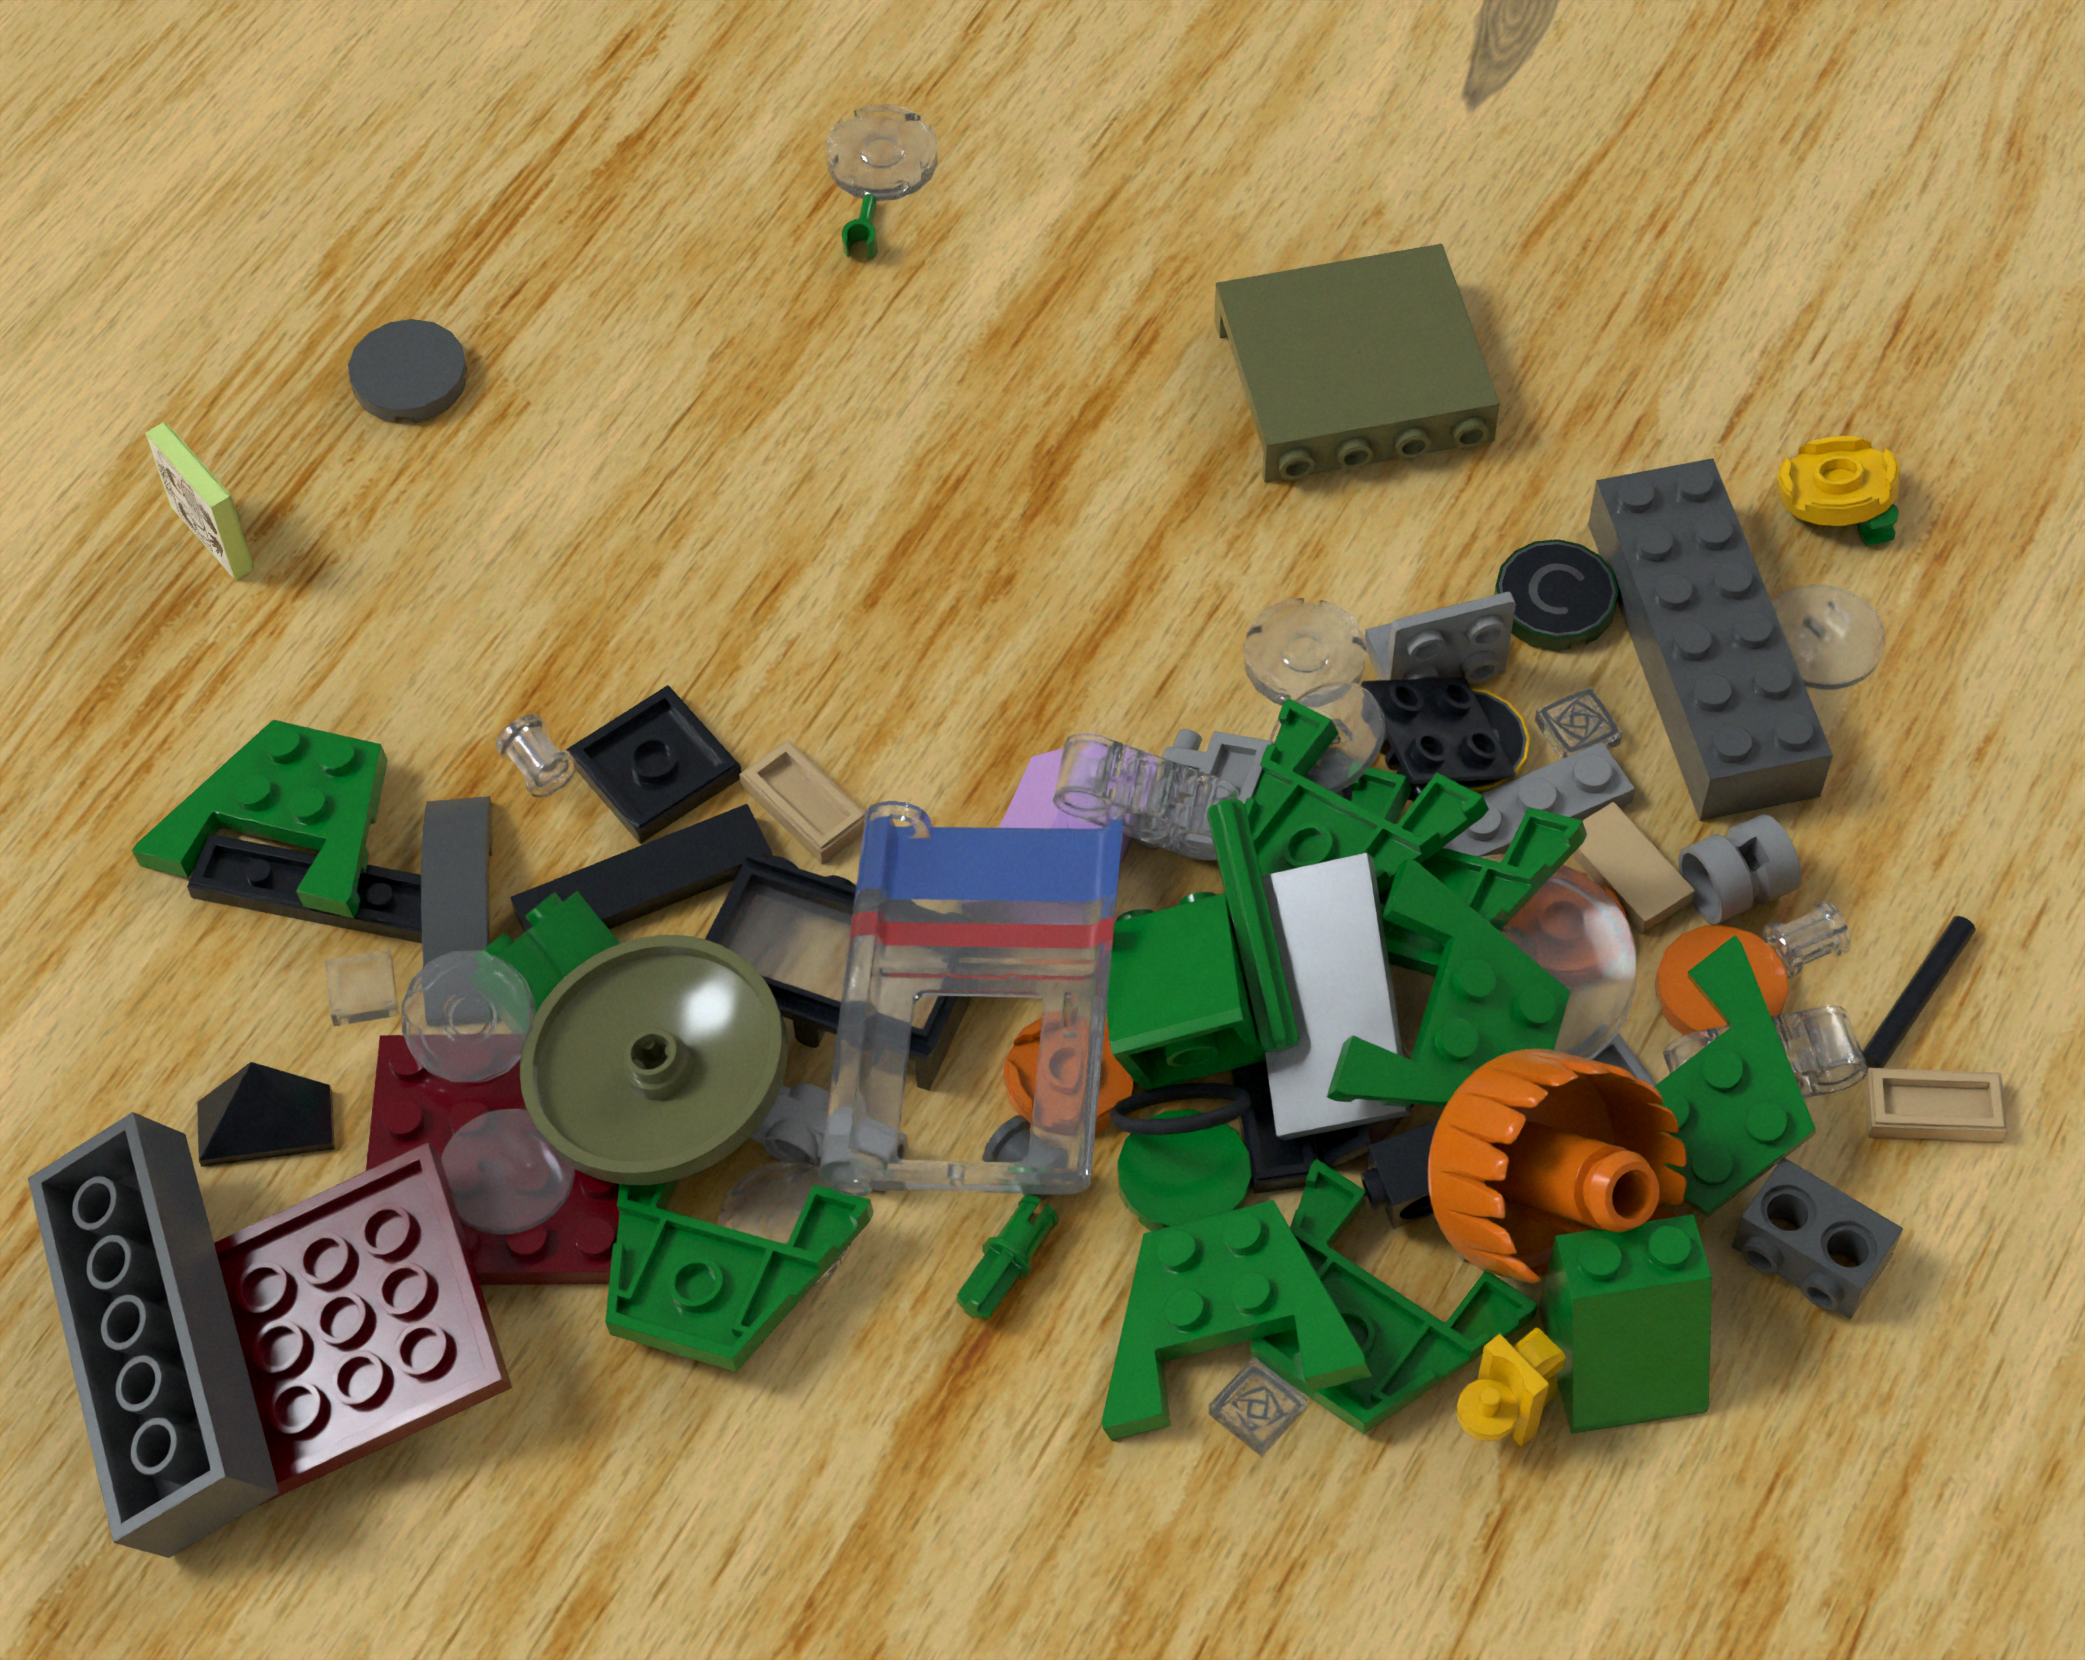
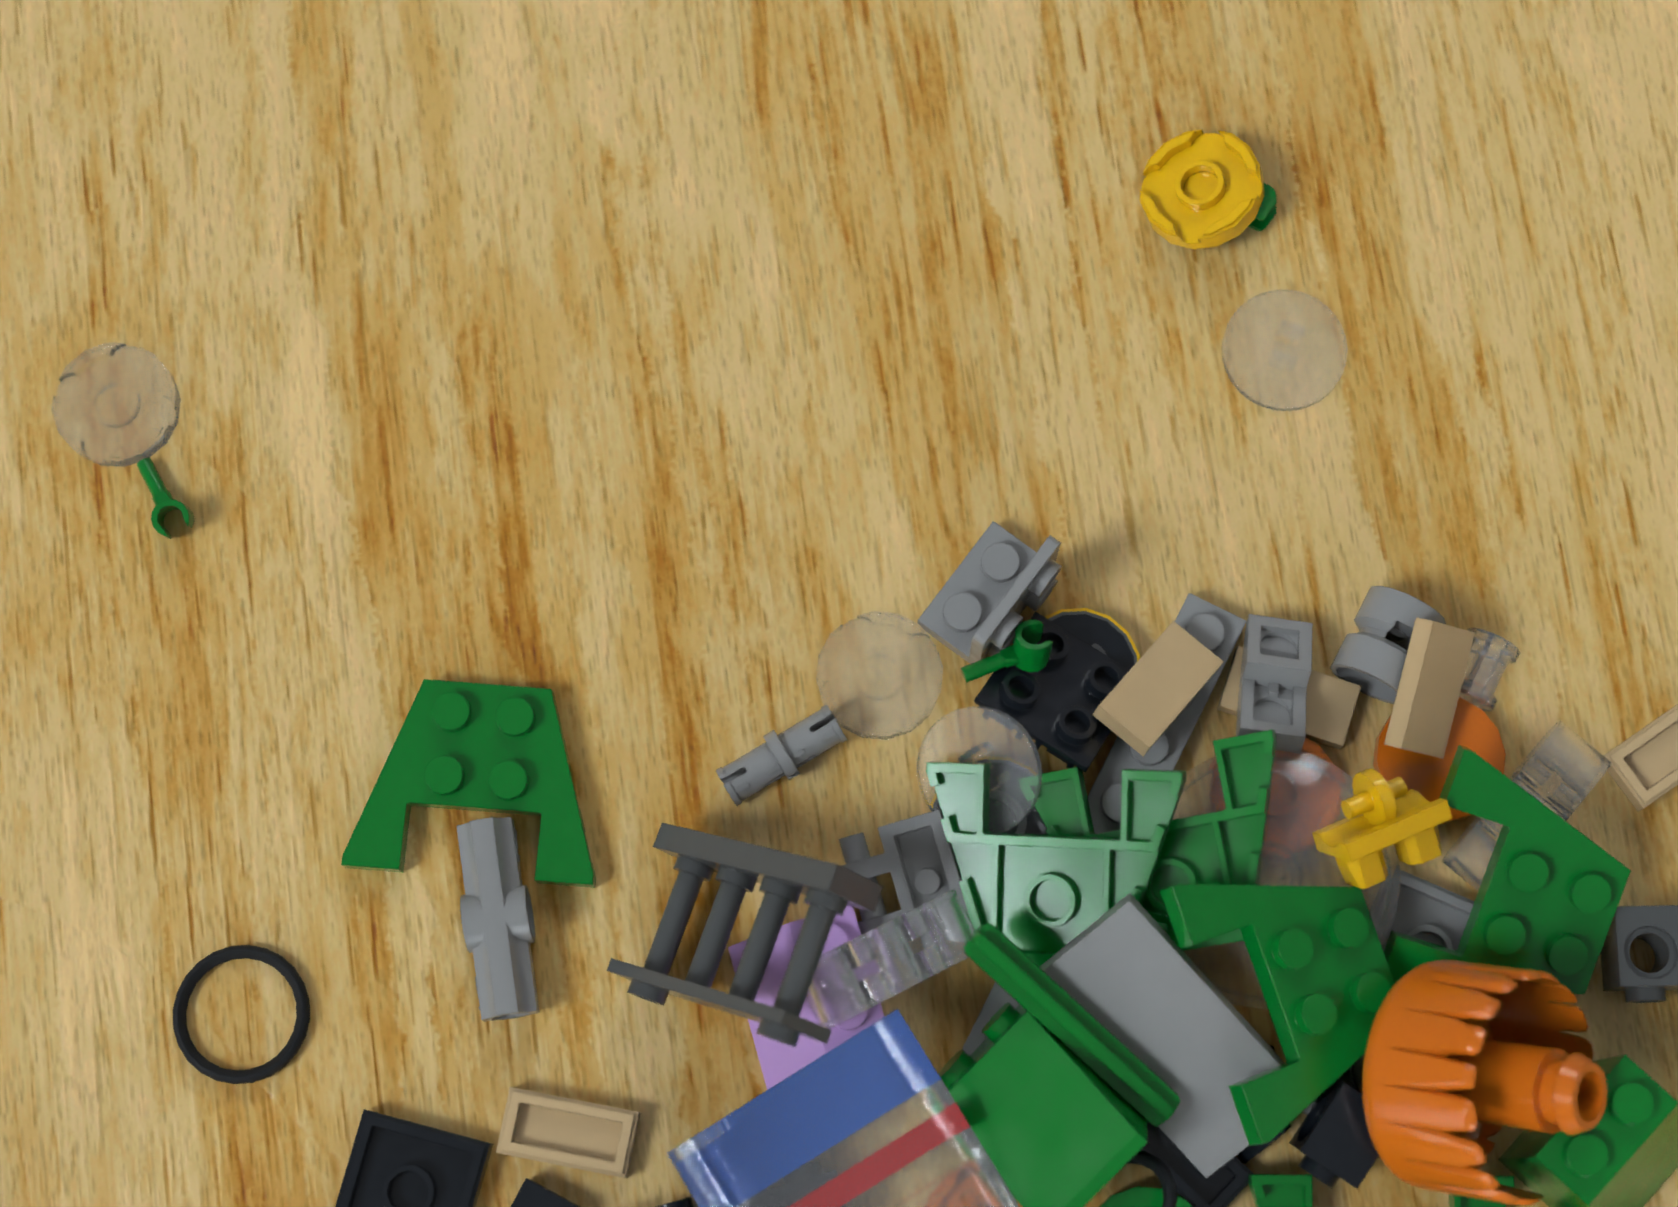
camera: 35 degrees left, 20 degrees up
olive panel [1214,244,1500,482] -> none
black tile [1494,539,1619,651] -> none
clear tile [1535,686,1623,760] -> none
dark grey brick [1588,458,1833,821] -> none
black bar [1858,916,1976,1071] -> none
none -> black tyre [173,945,310,1084]
none -> green wing [341,679,596,888]
none -> light grey piece [456,817,540,1021]
none -> dark grey fence [607,823,883,1047]
none -> light grey pin [716,705,847,806]
none -> green hand [961,619,1053,683]
none -> tan tile [1093,621,1224,757]
none -> light grey slope [1236,614,1313,754]
none -> yellow hips [1312,768,1452,889]
none -> tan tile [1384,617,1475,759]

